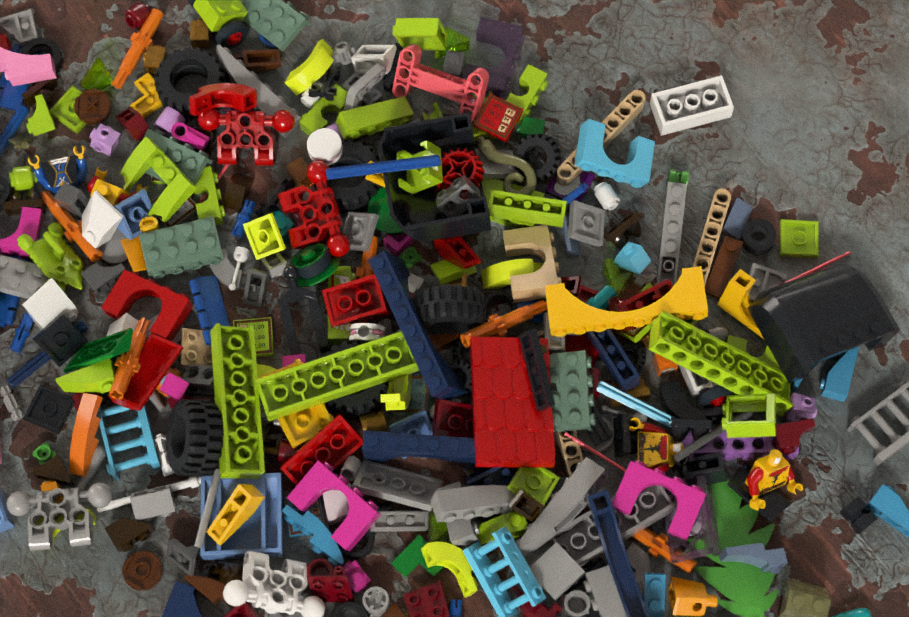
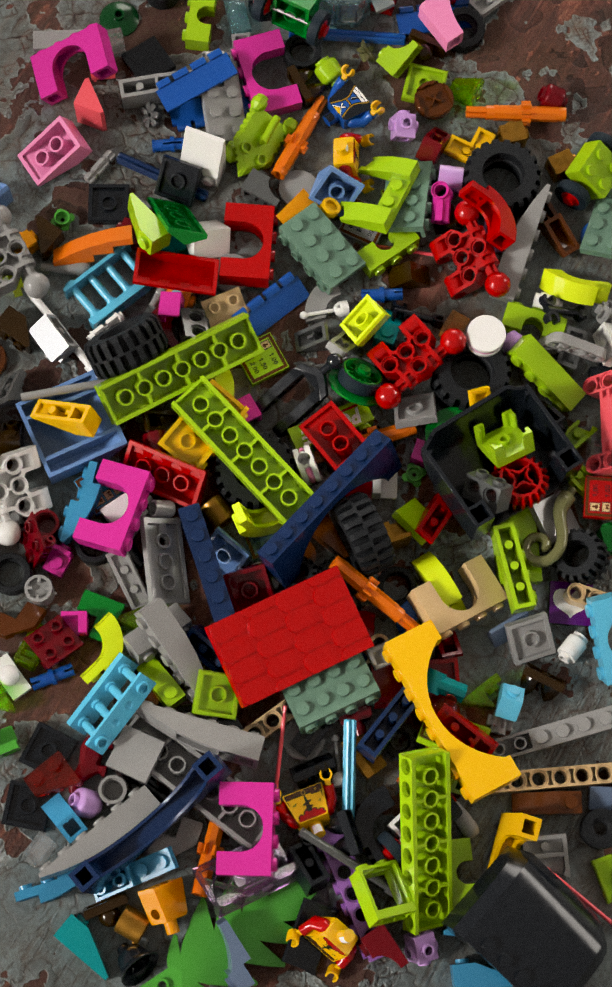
camera: 60 degrees right, 5 degrees up
dark grey arch [54,183,89,221] -> none
white slope [82,190,123,249] -> none
orange piece [109,318,150,400] -> none
blue axle [326,155,441,180] -> none
dark brown slope [507,487,545,522] -> none
black hinge [519,329,557,412] -> none
blue piece [562,182,588,205] -> none
none -> dark pink panel [61,611,89,636]

